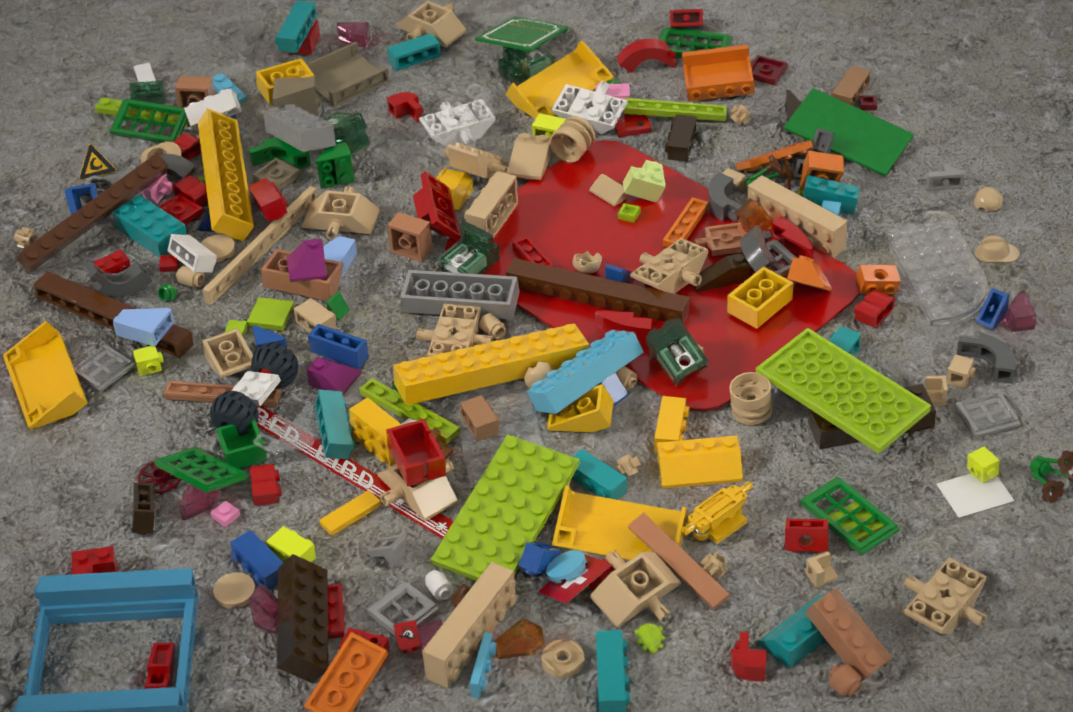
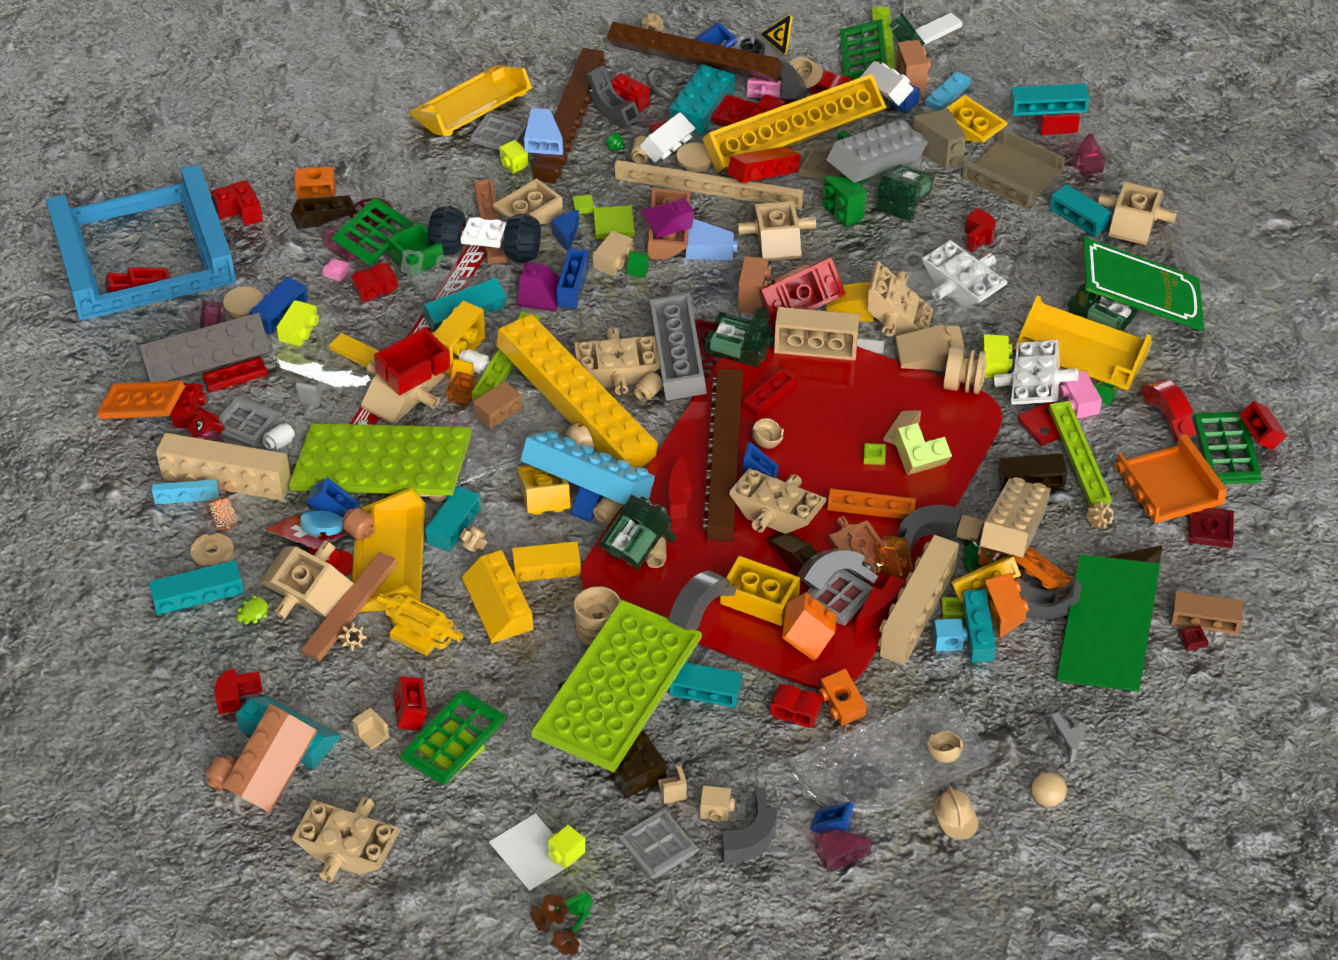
camera: 70 degrees right, 5 degrees up
none -> clear piece [273,345,372,388]
none -> orange brick [295,167,335,199]
none -> nougat head [342,508,375,540]
none -> dark grey arch [668,571,737,629]
none -> tan hair [926,731,963,763]
none -> yellow tile [951,554,1021,603]
none -> tan brick [980,477,1051,557]

